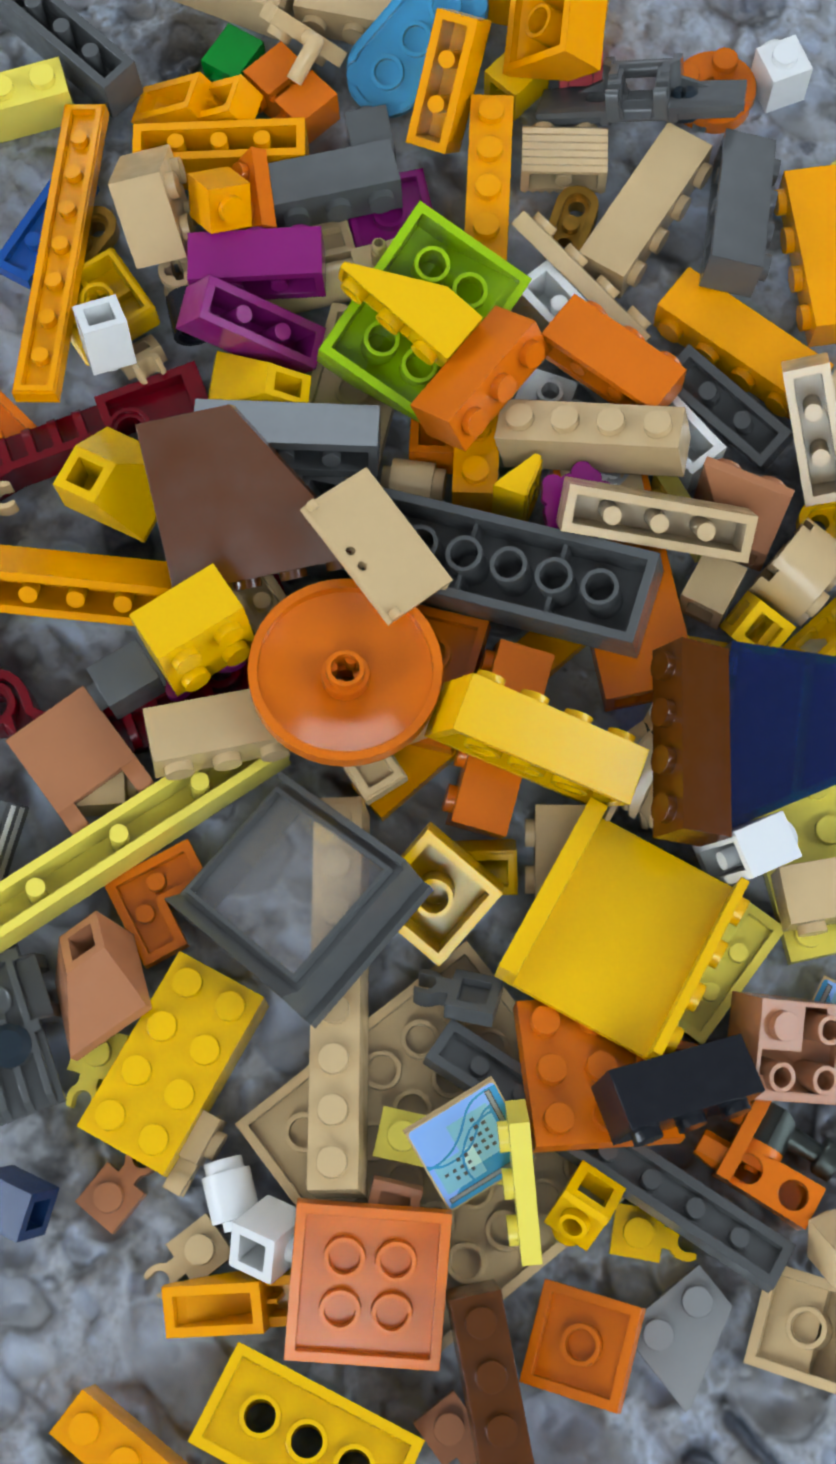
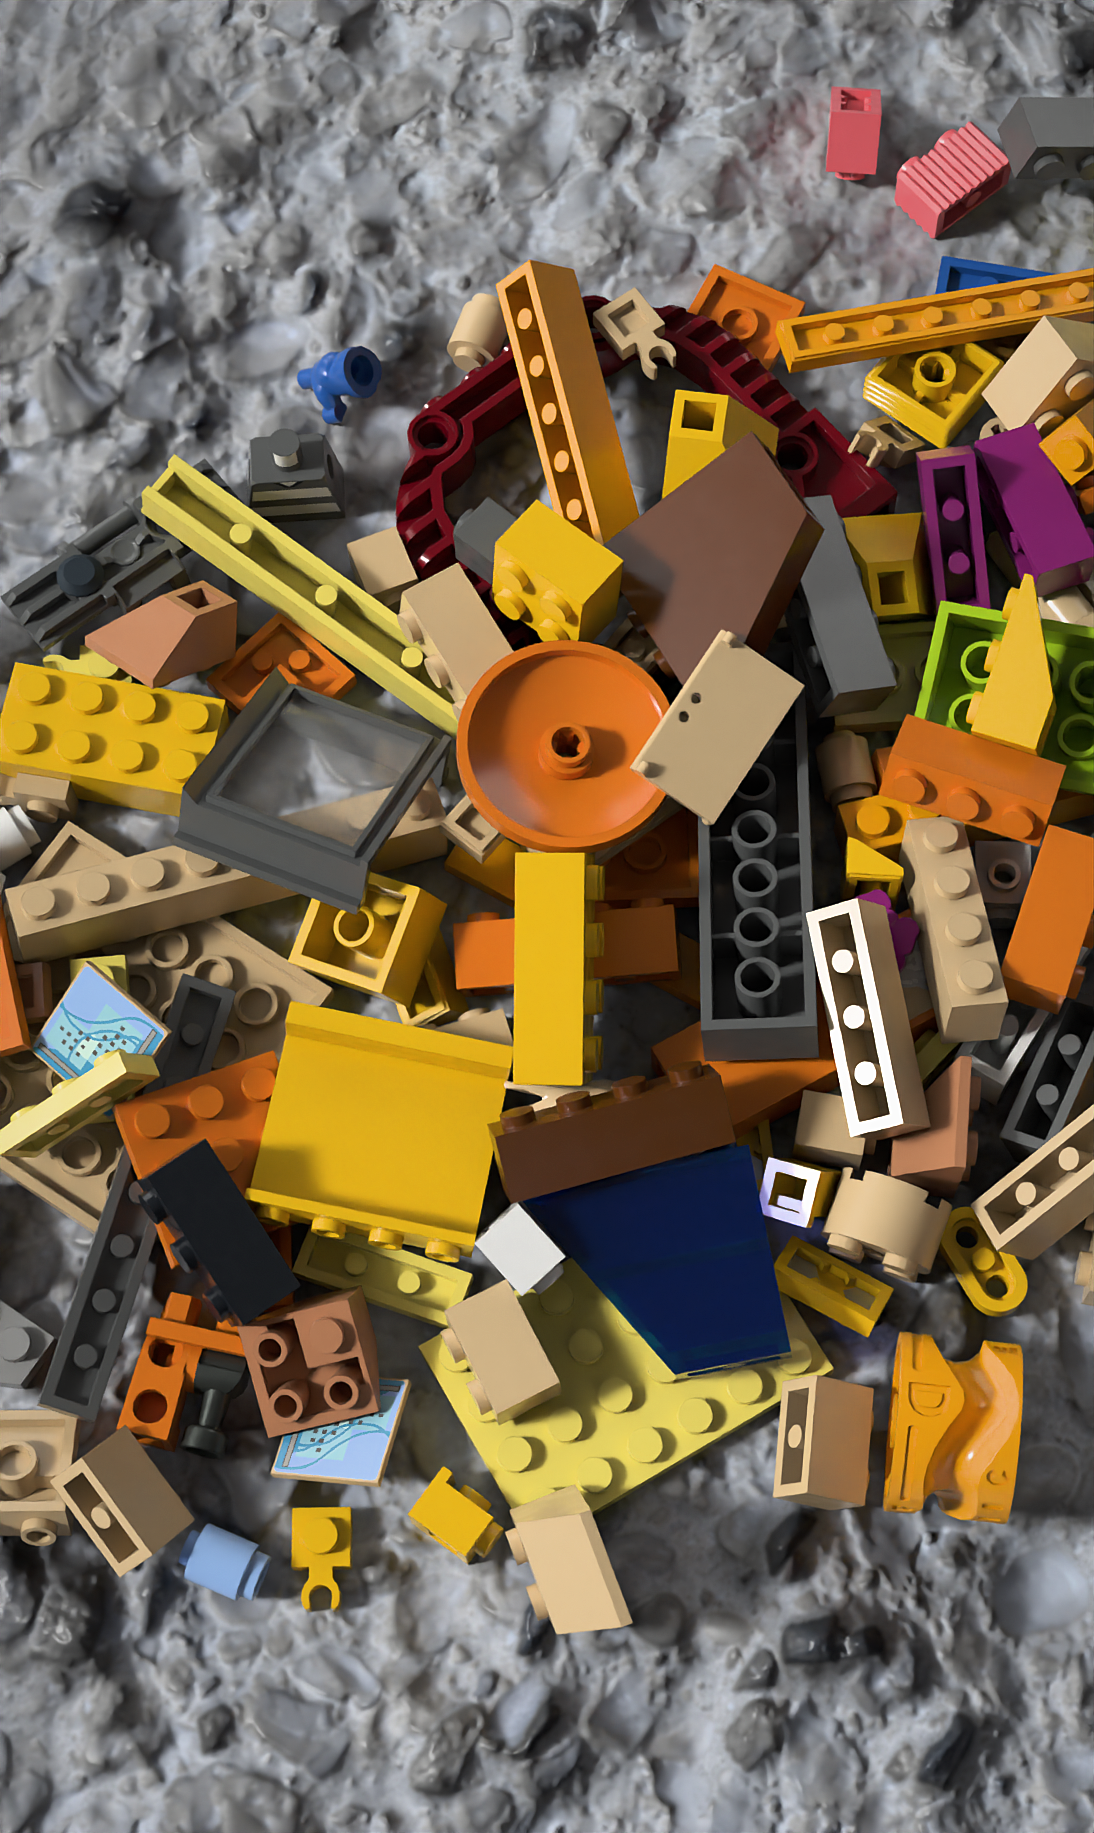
camera: 70 degrees right, 5 degrees down
nougat flag [5,686,155,835] -> none
white brick [72,294,137,376] -> none
dark grey plate [413,969,504,1028] -> none
yellow brick [544,1160,626,1251] -> none
yellow plate [608,1203,697,1263] -> none

